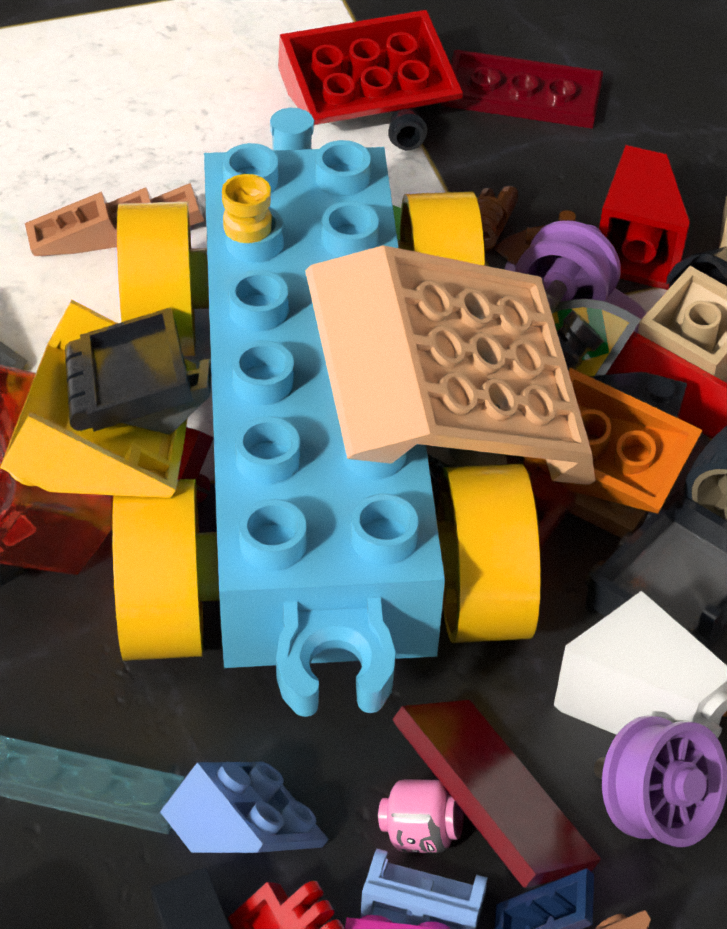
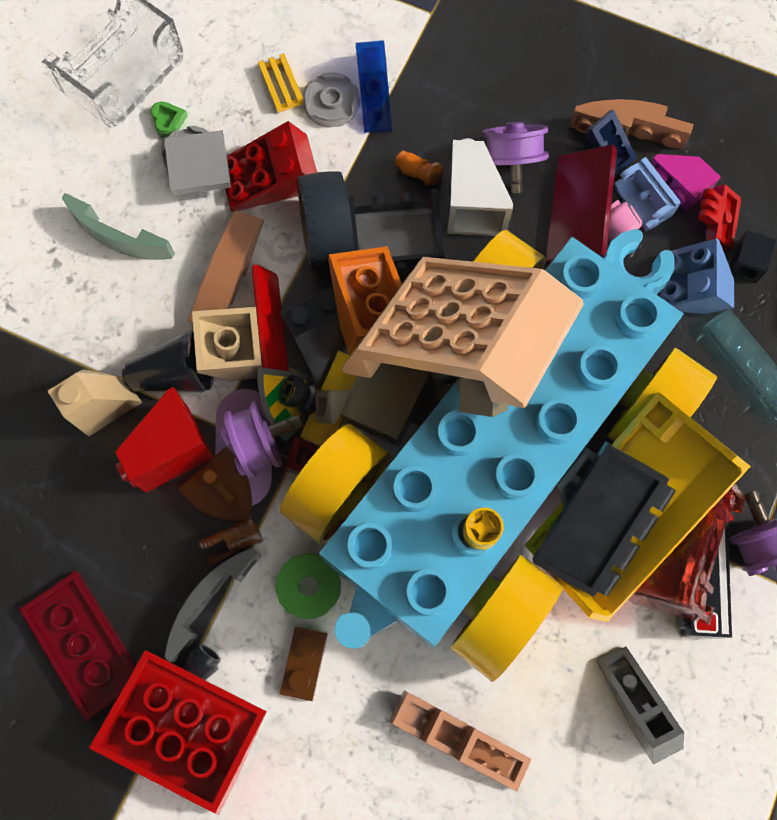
camera: 135 degrees left, 25 degrees up
none -> dark grey slope [165,549,262,662]

